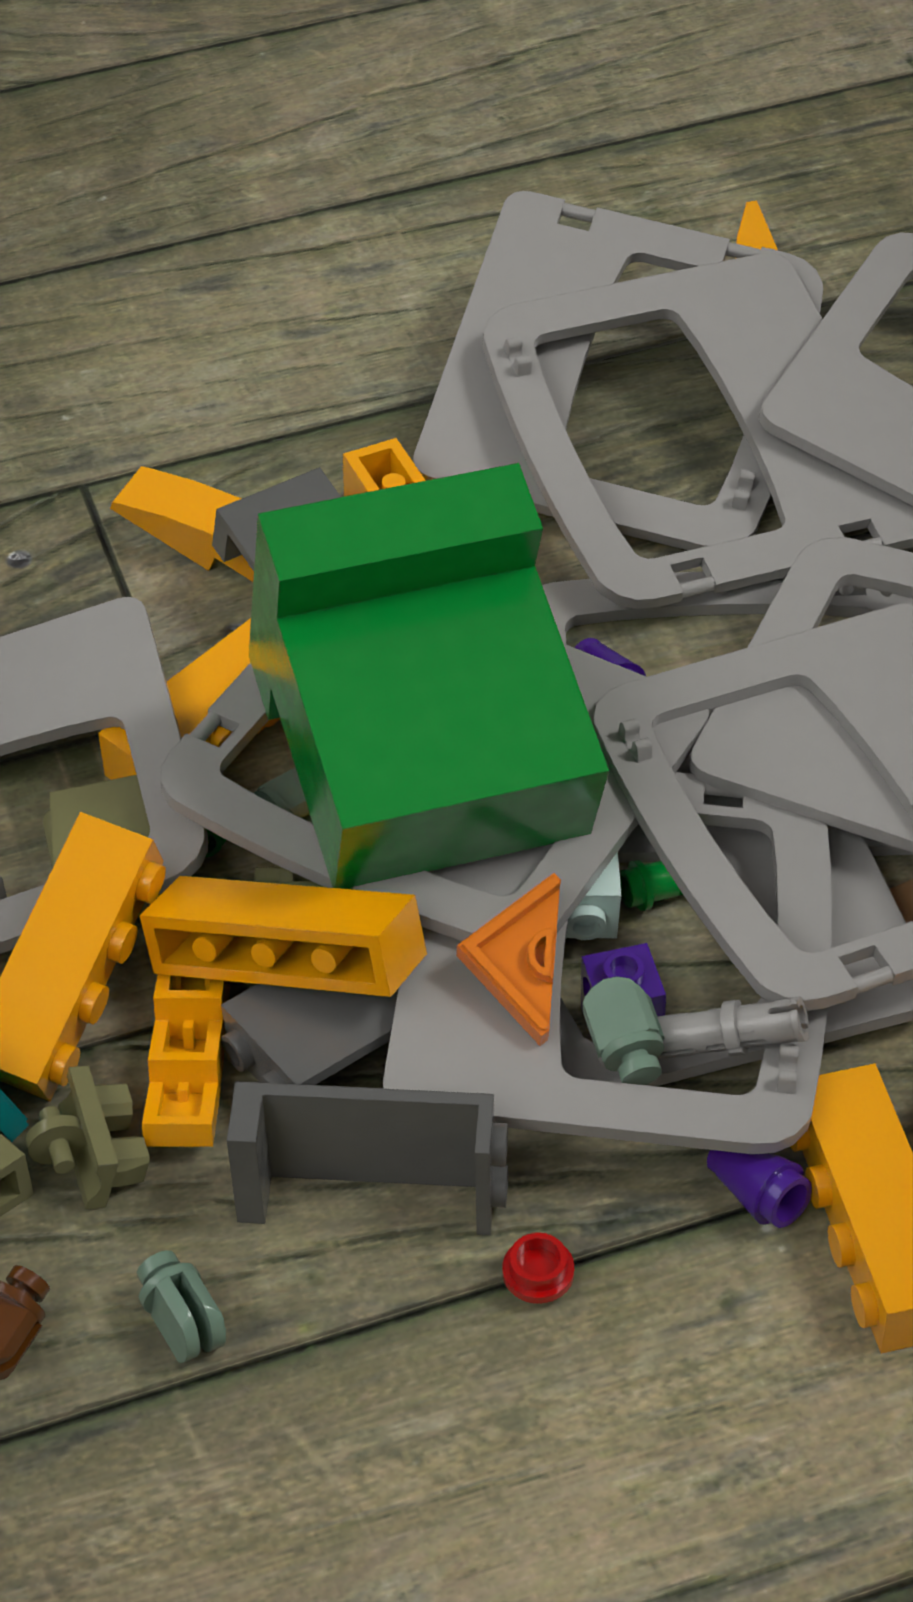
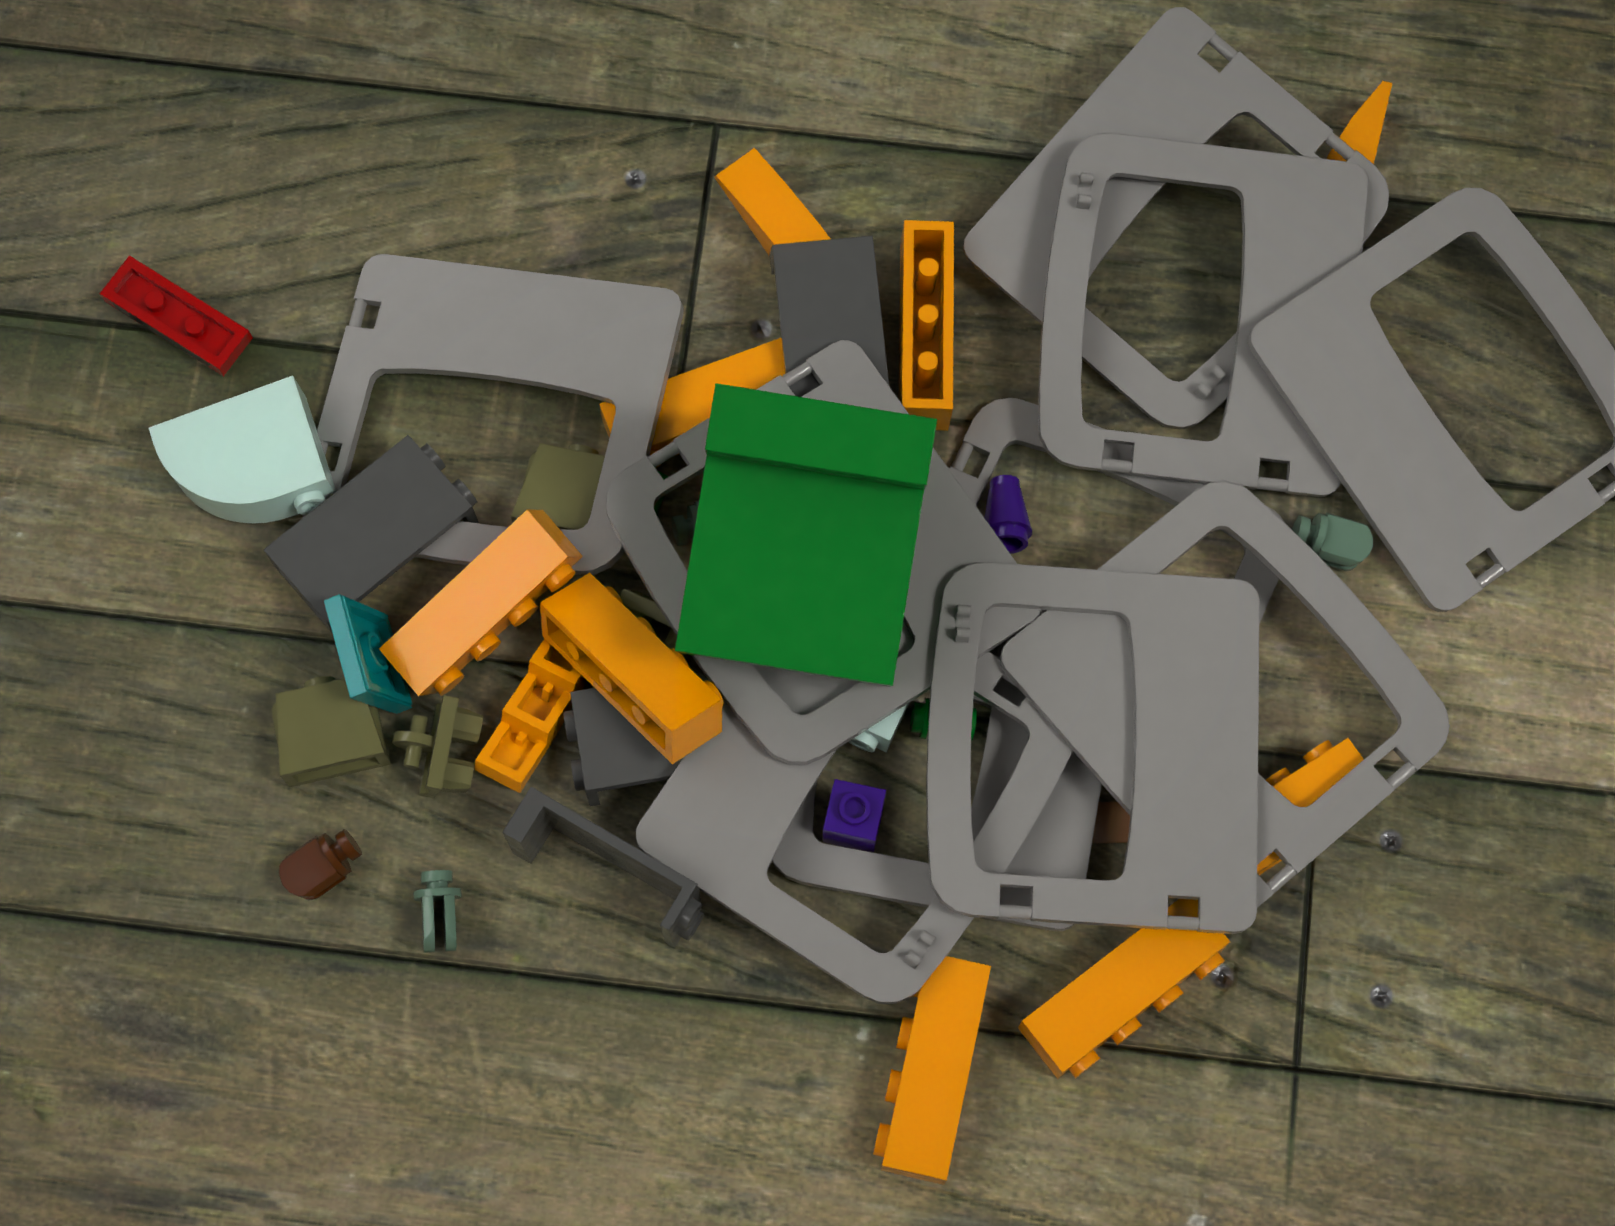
camera: 25 degrees right, 25 degrees up
orange tile [456,873,561,1046] -> none
red plate [502,1232,575,1304] -> none
sand green arm [583,976,665,1085] -> none
light grey pin [597,996,809,1068] -> none
dark purple cone [707,1150,812,1228] -> none

